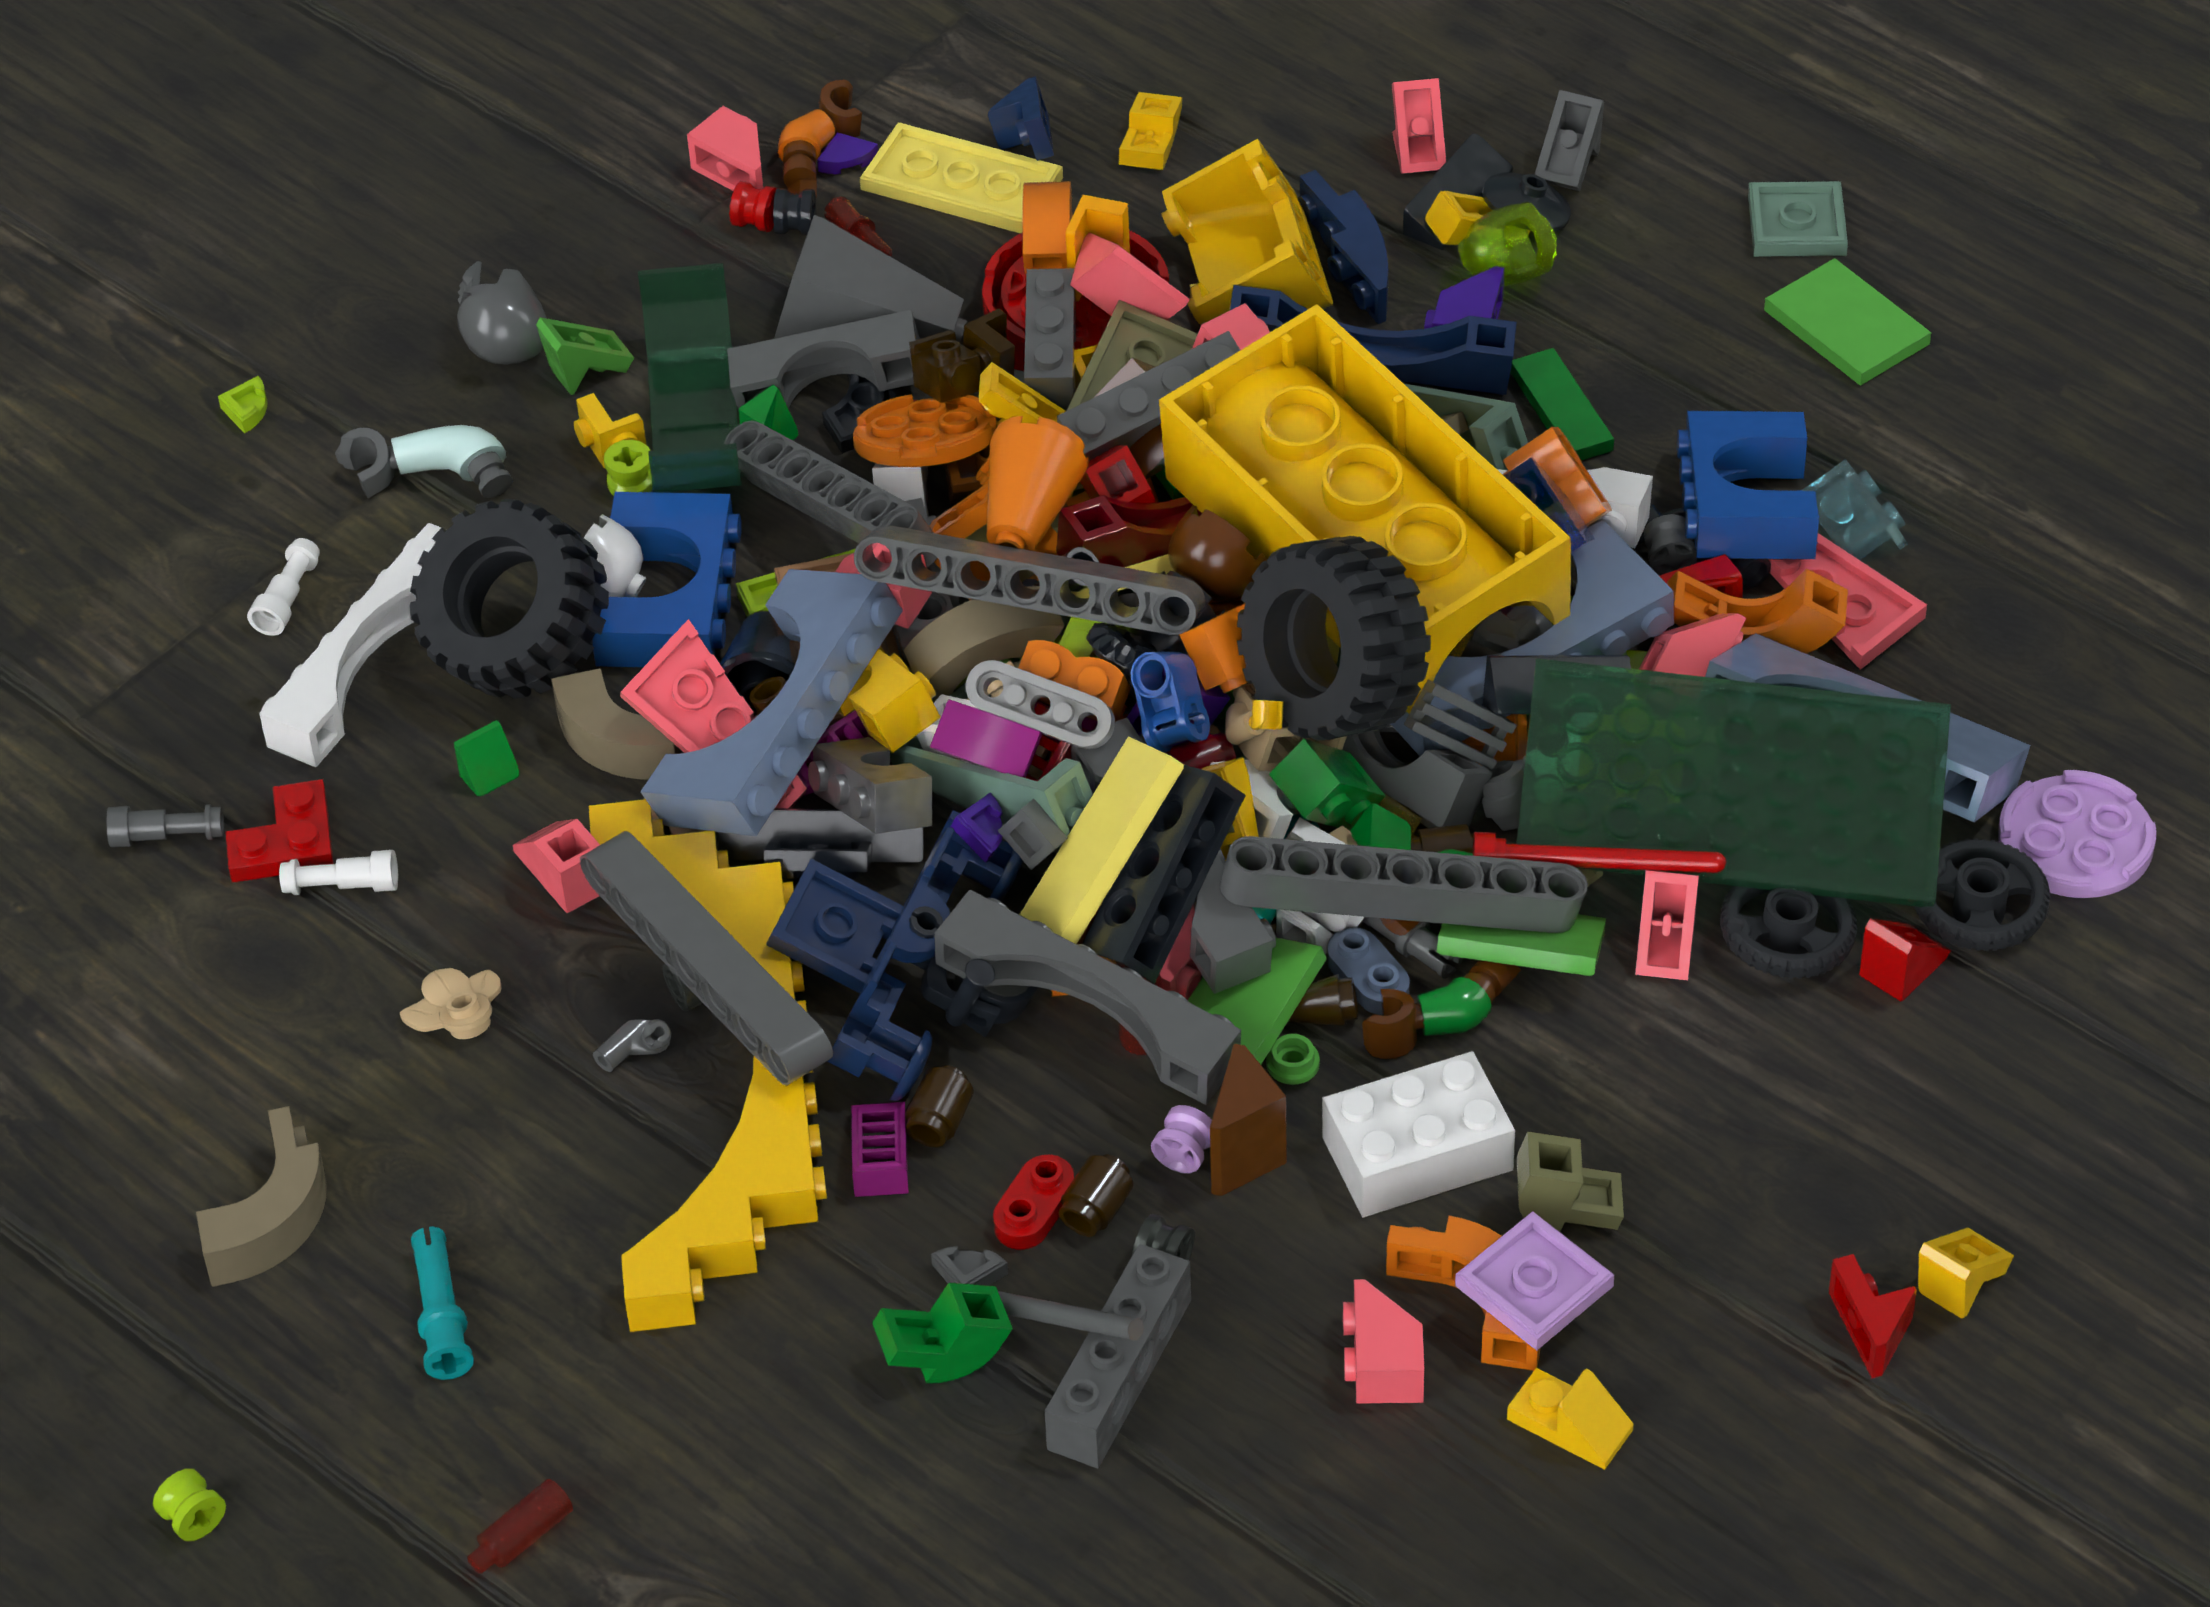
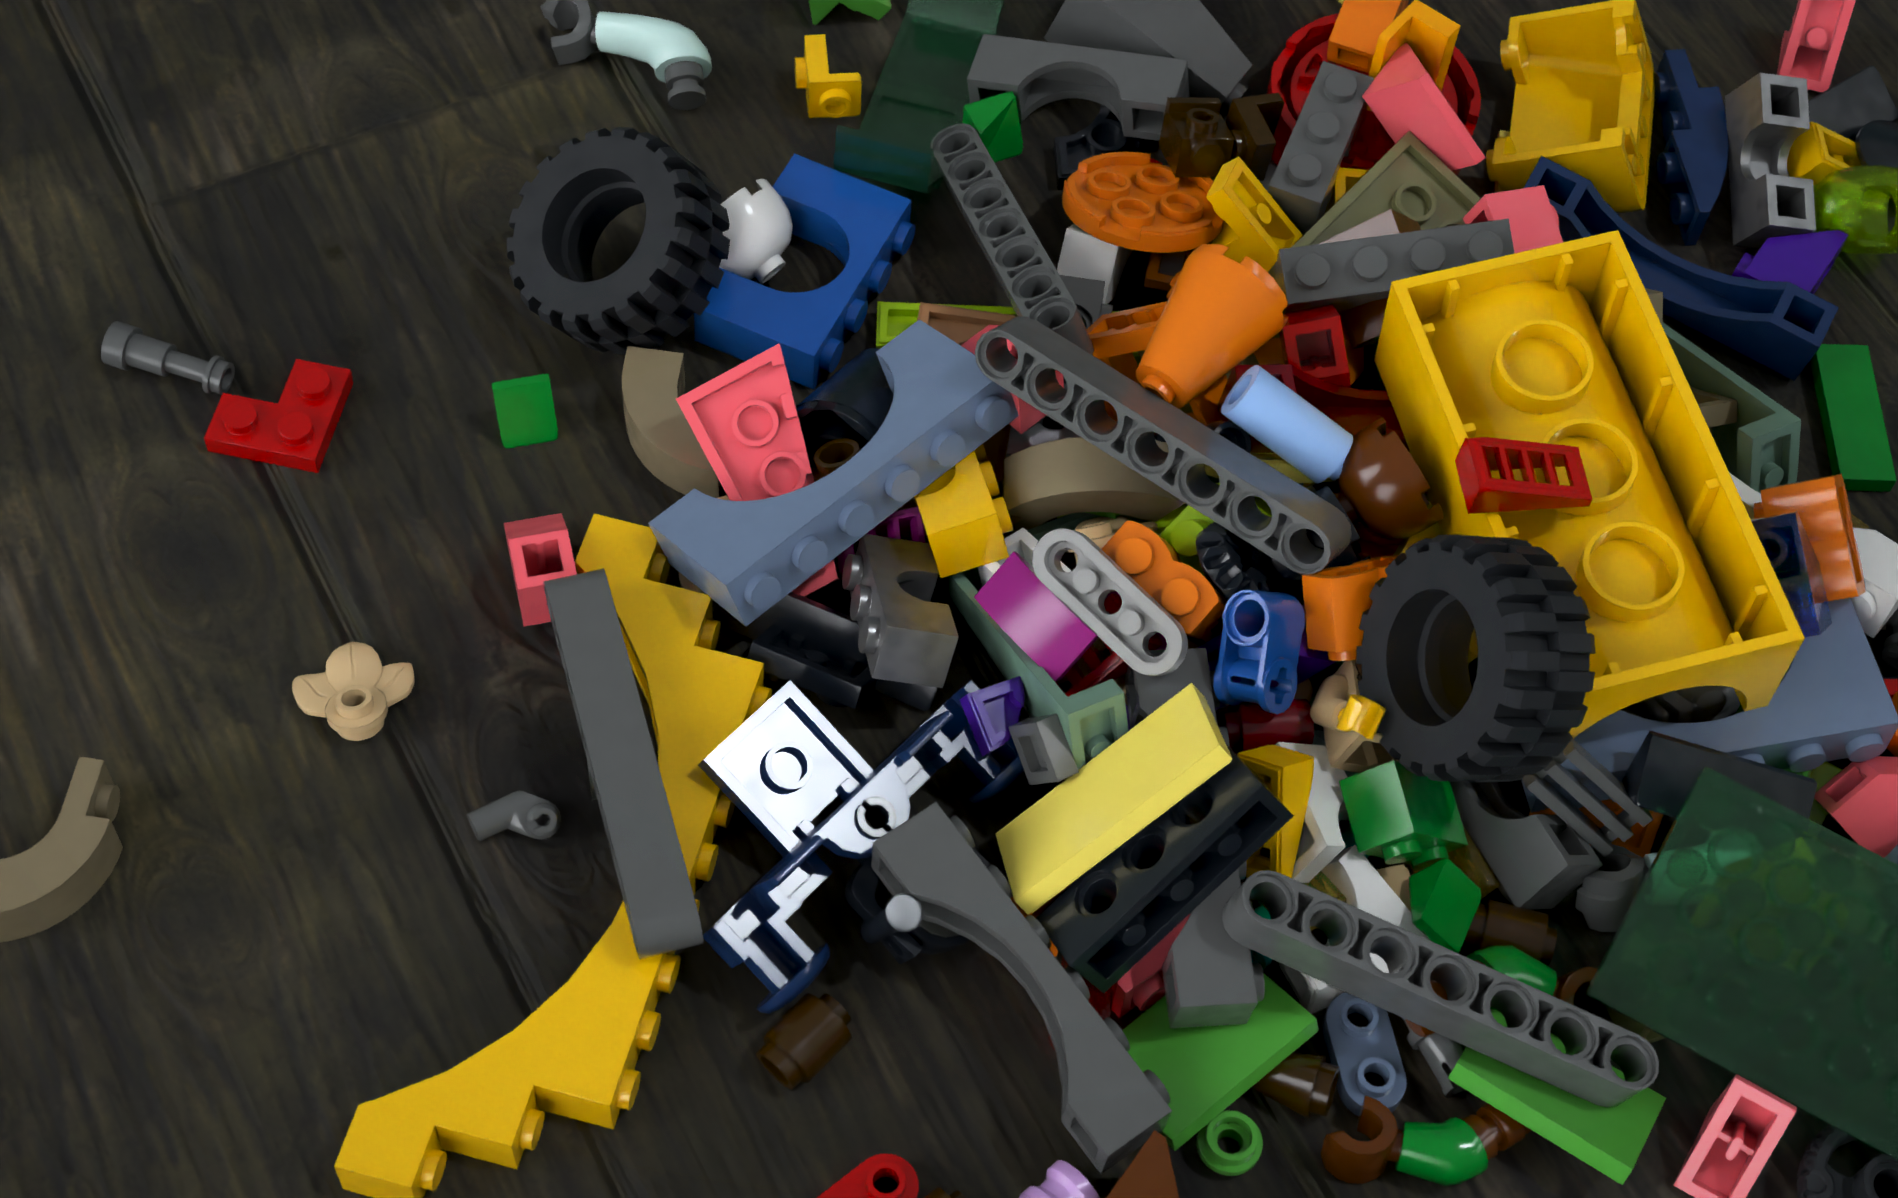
camera: 15 degrees right, 10 degrees up
white piece [247,538,320,636] -> none
white arch [259,523,441,767] -> none
white piece [279,850,398,895] -> none
teal pin [411,1227,474,1380] -> none
lime wheel [604,440,655,496] -> none
magenta slope [851,1102,909,1197] -> none
red piece [1473,832,1726,873] -> none
none -> light blue brick [1221,365,1353,484]
none -> red slope [1455,437,1593,514]
none -> flat silver arch [1725,72,1816,249]

